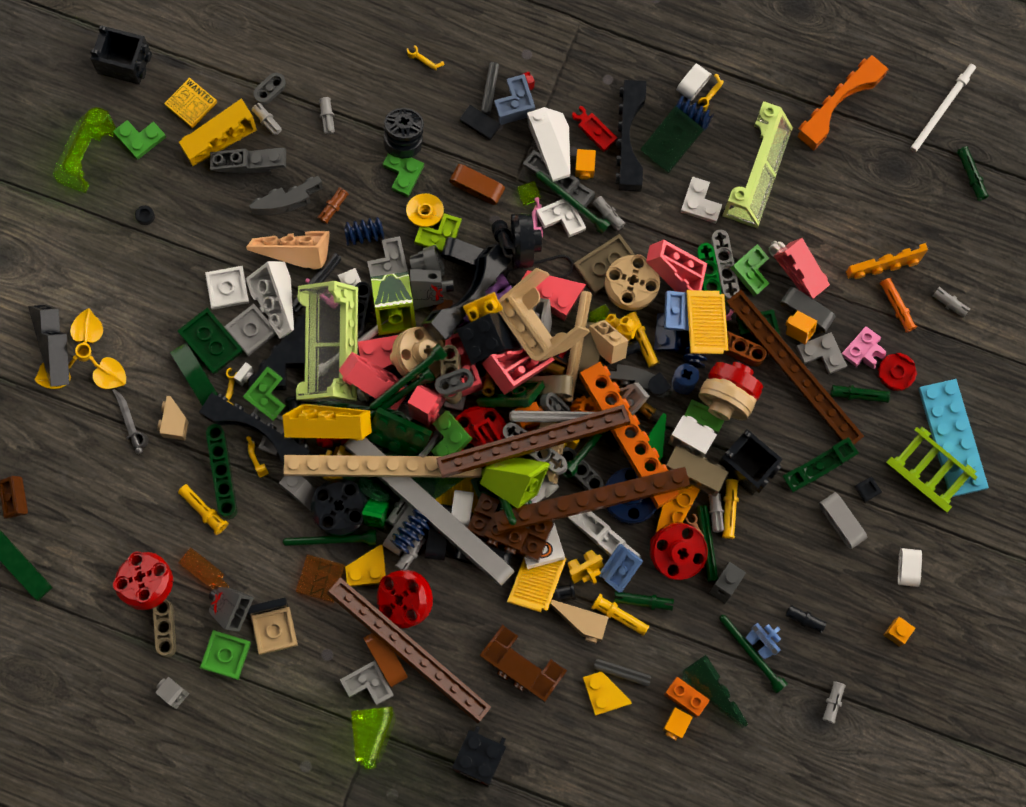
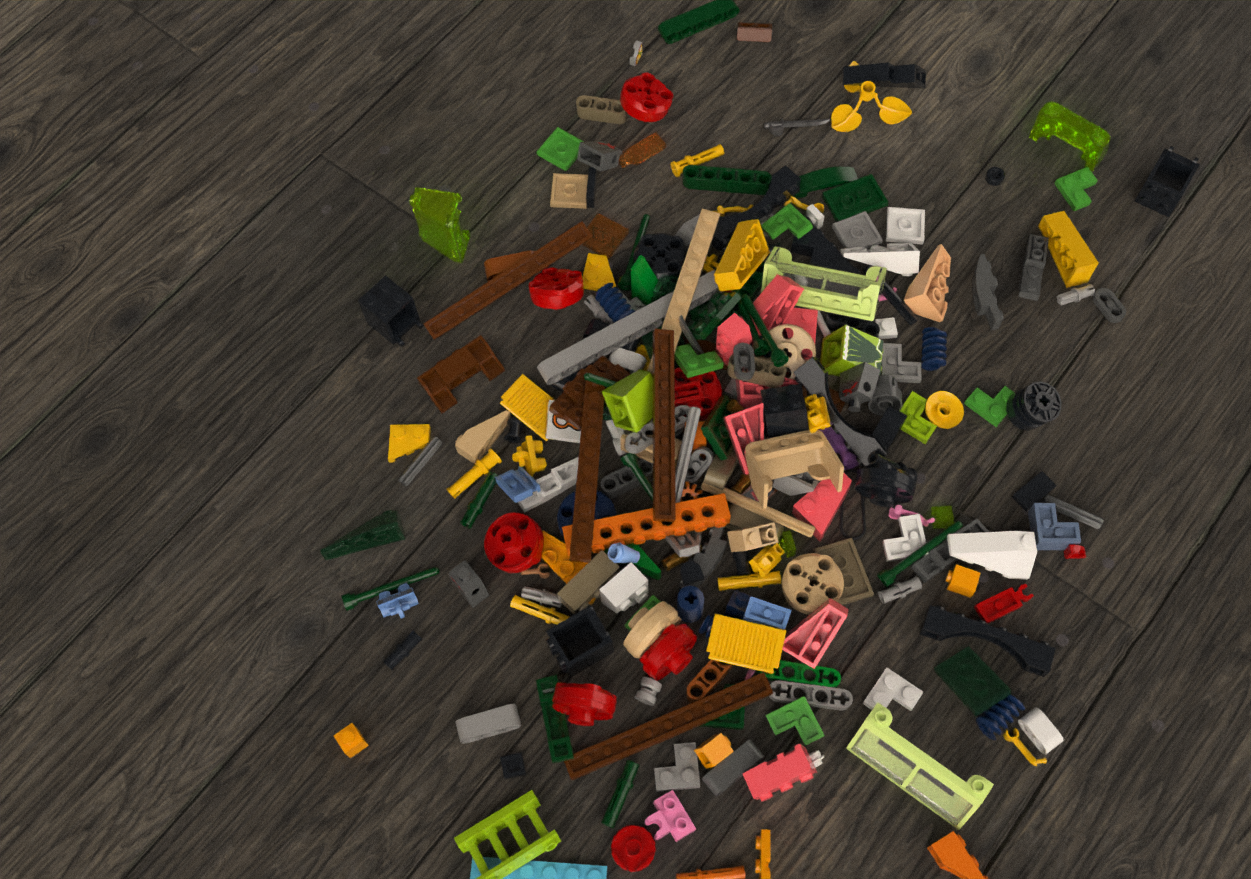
camera: 115 degrees right, 10 degrees down
light grey slope [155,677,189,709] -> none
tan slope [158,396,189,441] -> none
yellow tile [164,78,217,128] -> none
dark orange pin [317,187,349,224] -> none
light grey axle [319,97,335,135] -> none
light grey plate [340,660,394,705] -> none
yellow piece [407,45,445,70] -> none
dark orange beam [449,164,505,205] -> none
light orange brick [663,707,693,741] -> none
orange brick [664,677,710,718] -> none
dark green axle [697,505,718,582] -> none
light grey pin [822,681,846,724] -> none
white beam [898,548,922,587] -> none
none -> red piece [552,683,617,726]
none -> light blue cone [608,542,640,563]
none -> light grey tile [630,41,642,66]
none -> light grey wheel [634,677,662,706]

